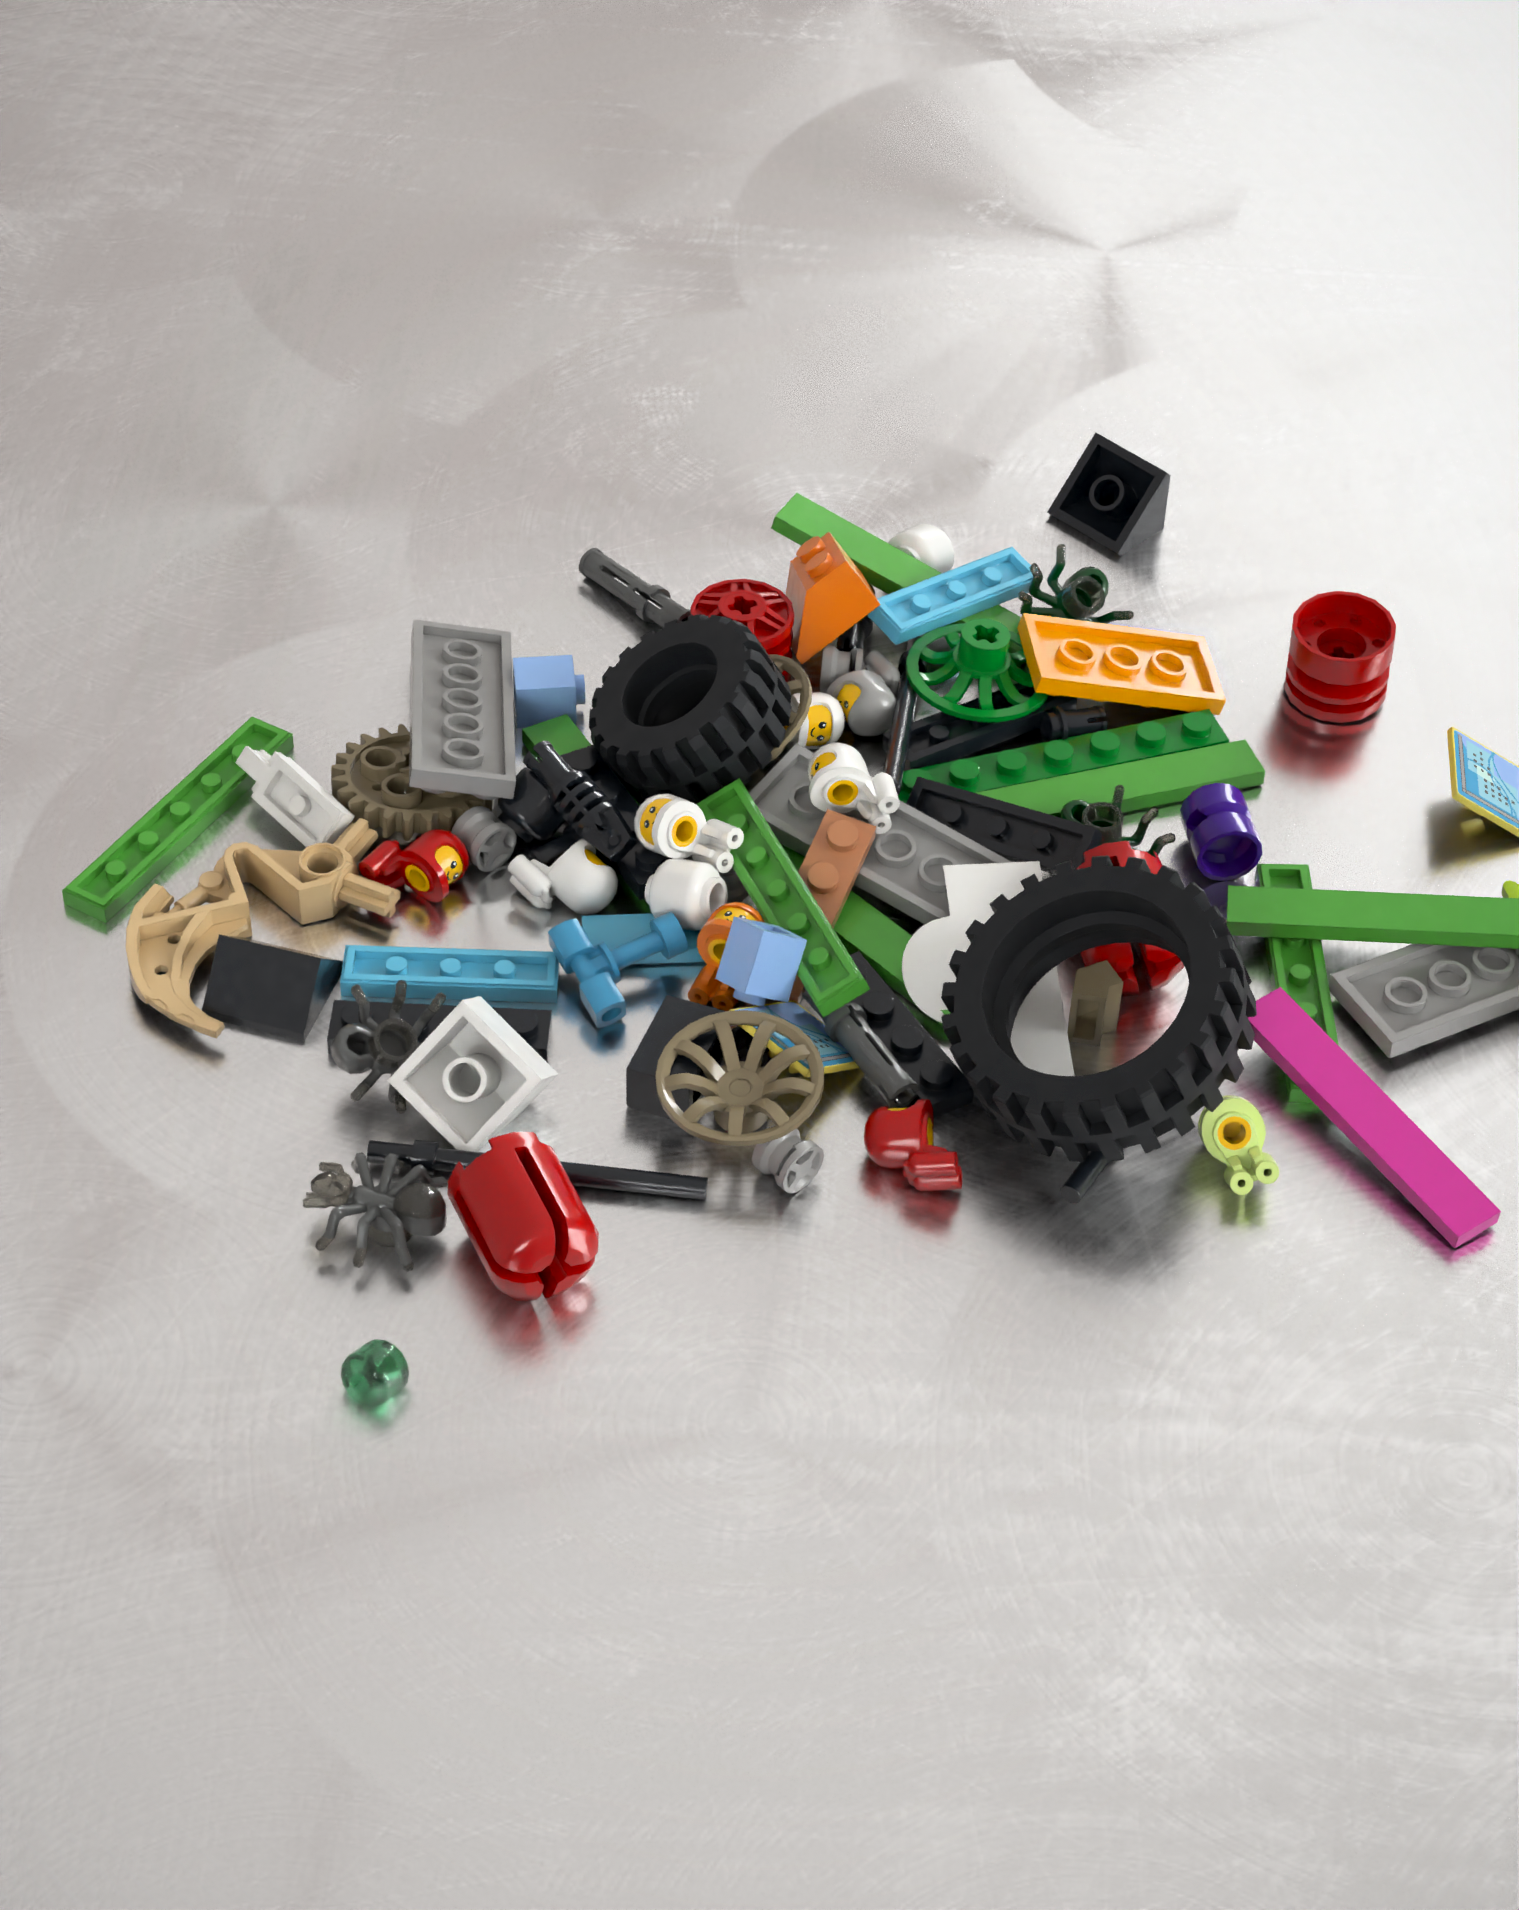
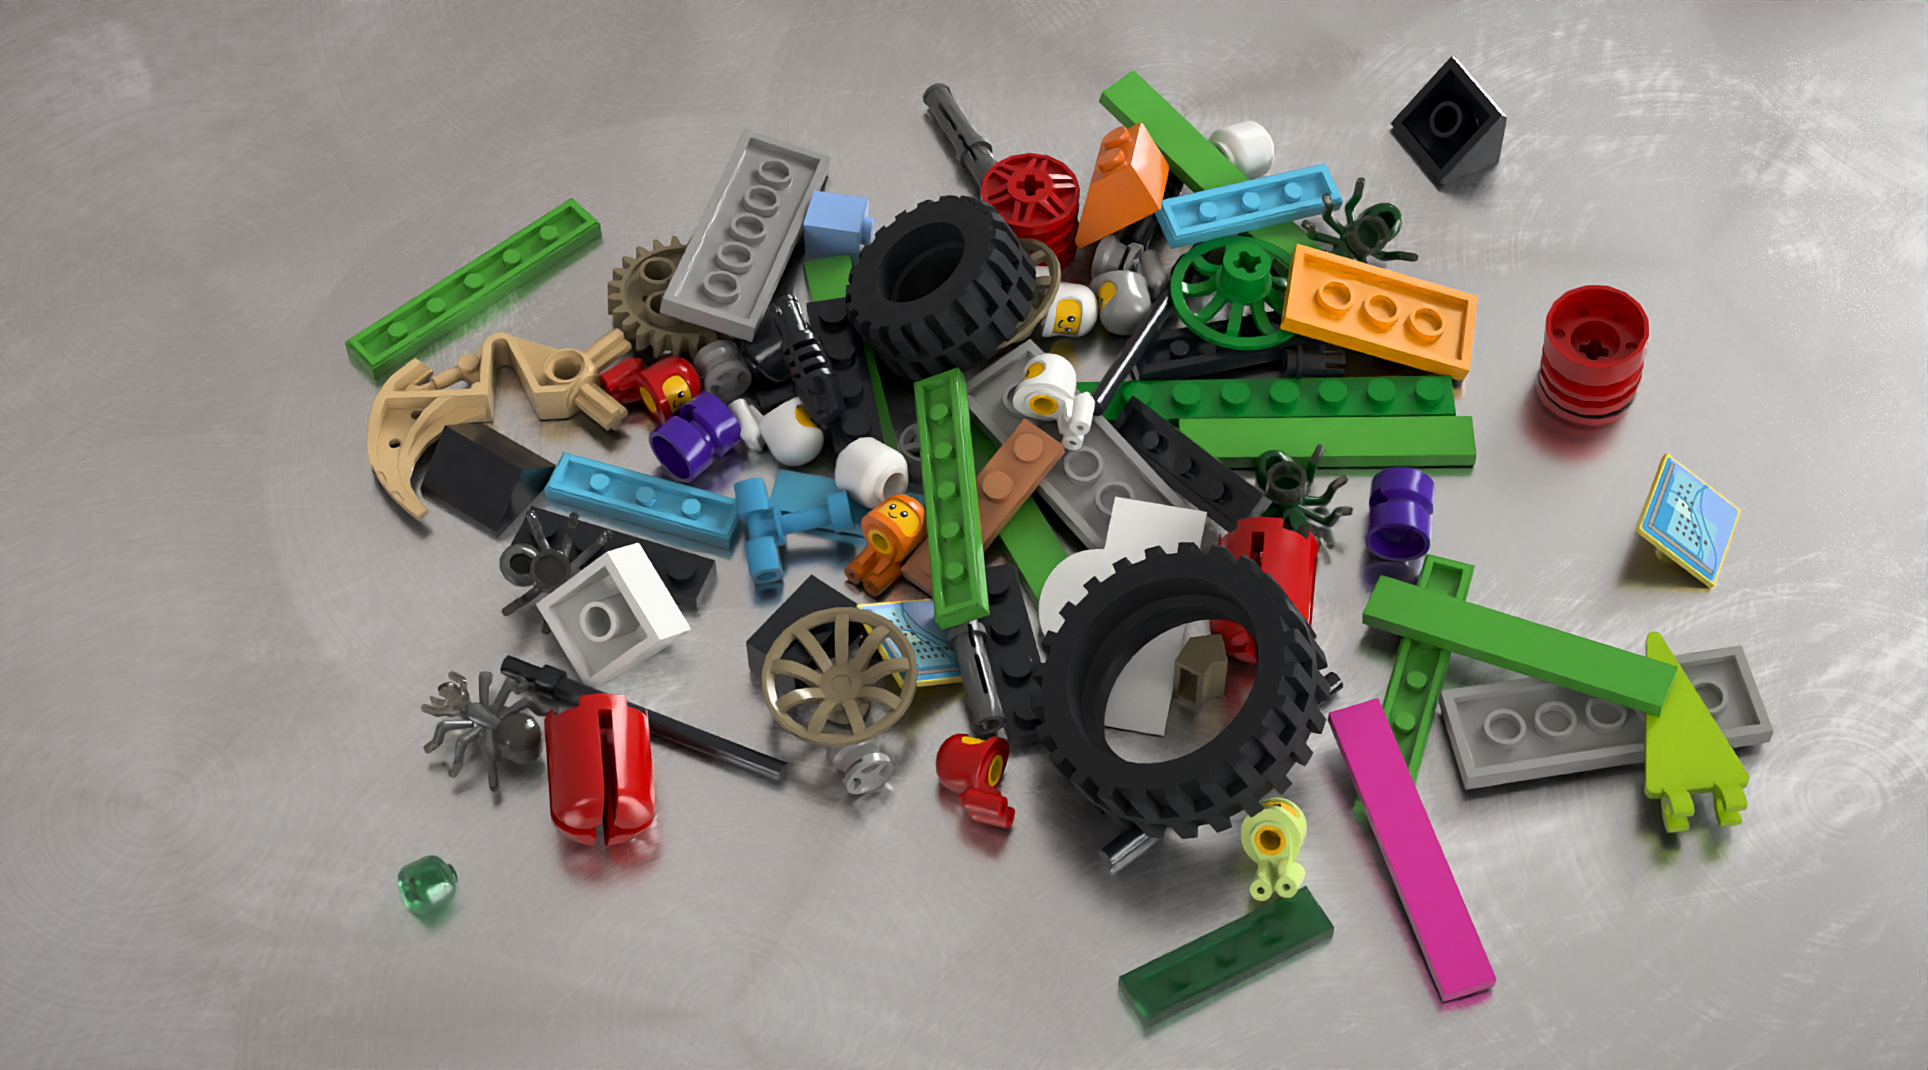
camera: 20 degrees right, 10 degrees up
white hinge [235,746,355,847] -> none
white piece [634,794,744,873] -> none
light blue brick [715,916,807,1006] -> none
none -> dark purple wheel [649,392,742,483]
none -> clear green tile [1118,886,1335,1029]

